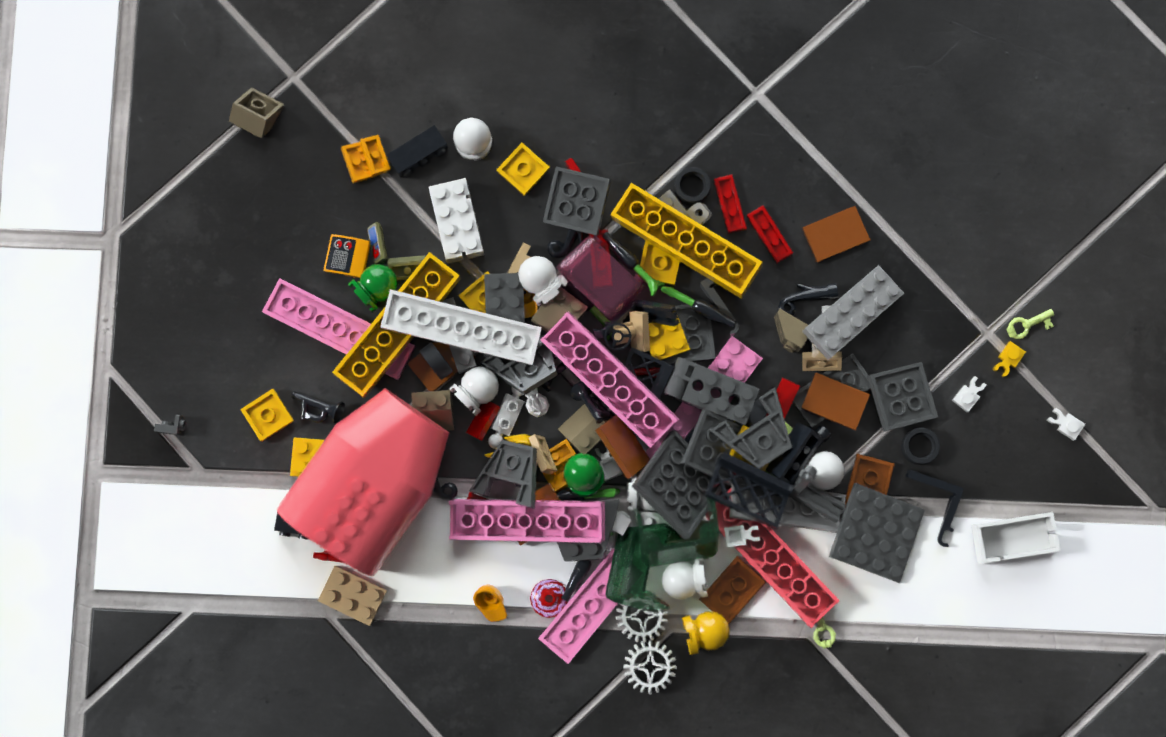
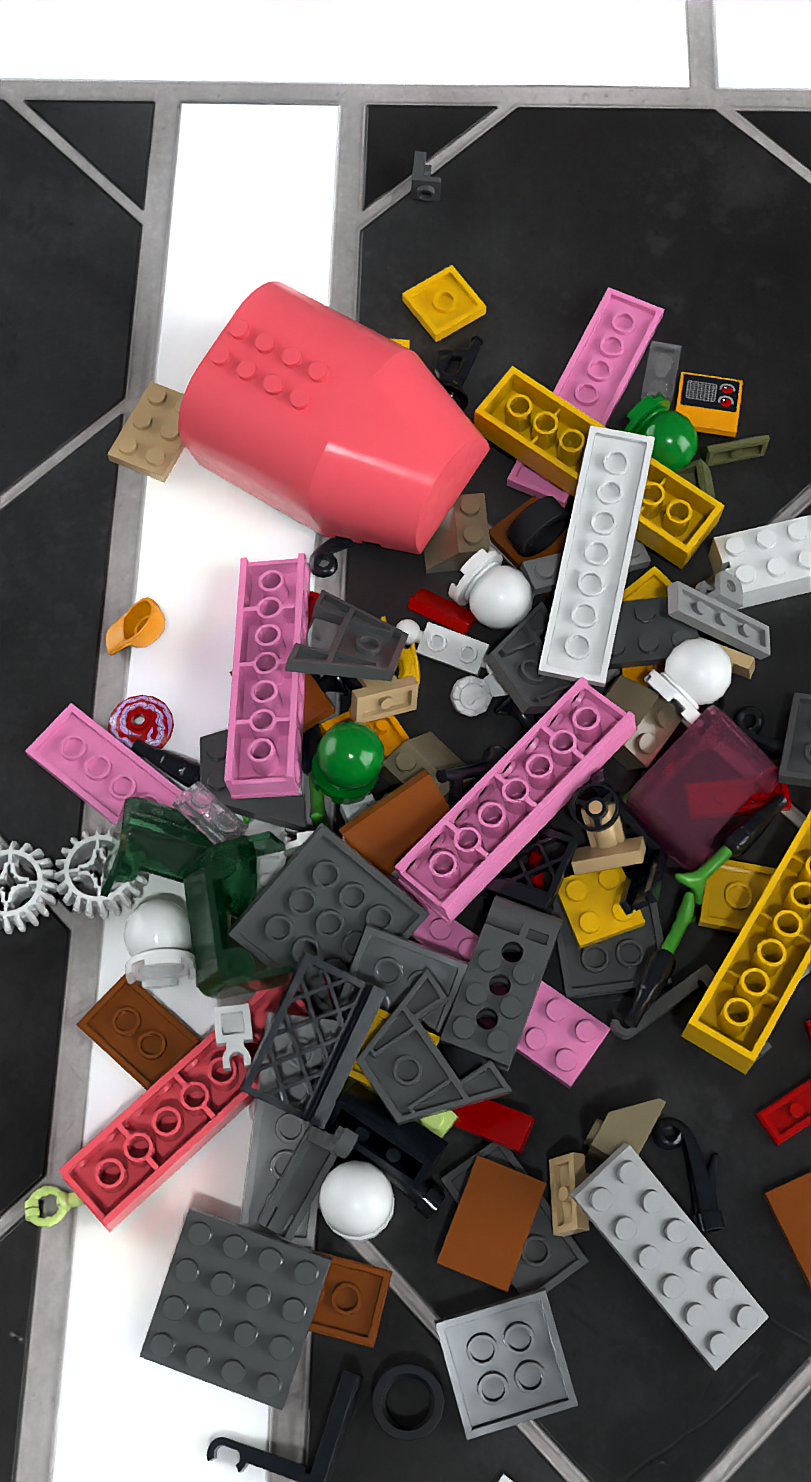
camera: 85 degrees right, 15 degrees down
yellow tile [682,611,730,655] -> none
none -> clear plate [173,781,249,852]
none -> clear plate [641,341,682,403]
none -> light grey plate [668,571,770,660]

